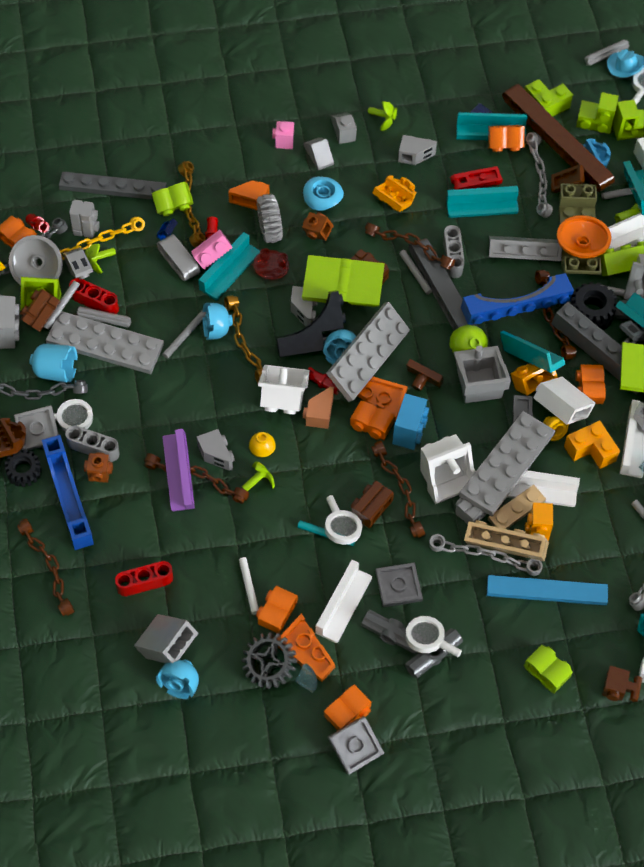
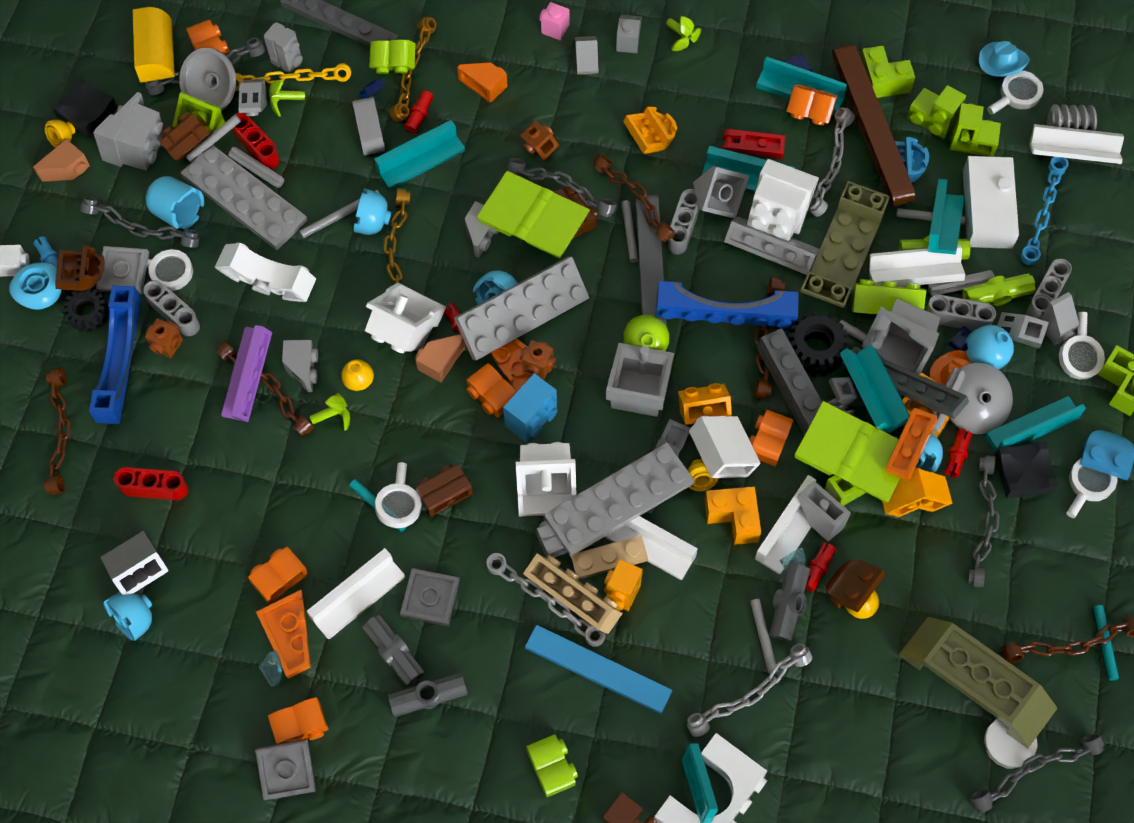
camera: 25 degrees right, 5 degrees up
red pin [26,214,49,233] -> none
bright pink brick [191,230,232,269] -> none
white bar [239,557,259,615] -> none
dark grey gear [241,632,297,689] -> none
clear red dish [253,248,289,280] -> none
light grey gear [256,194,283,243] -> none
black arch [276,290,346,357] -> none
medium azure hat [303,176,344,211] -> none
reddish brown piece [371,441,426,538] -> none
light grey slope [398,135,437,165] -> none
reddish brown tile [406,359,444,391] -> none
white piece [406,616,462,657] -> none
teal panel [500,331,565,373] -> none
reddish brown tile [551,164,584,193] -> none
orange dish [557,215,612,258] -> none
light grey axle [584,40,629,66] -> none
none -> white brick [215,243,316,302]
none -> dark grey piece [507,158,617,217]
none -> dark orange brick [520,340,556,380]
none -> light grey slope [693,166,749,219]
none -> white piece [747,159,819,241]

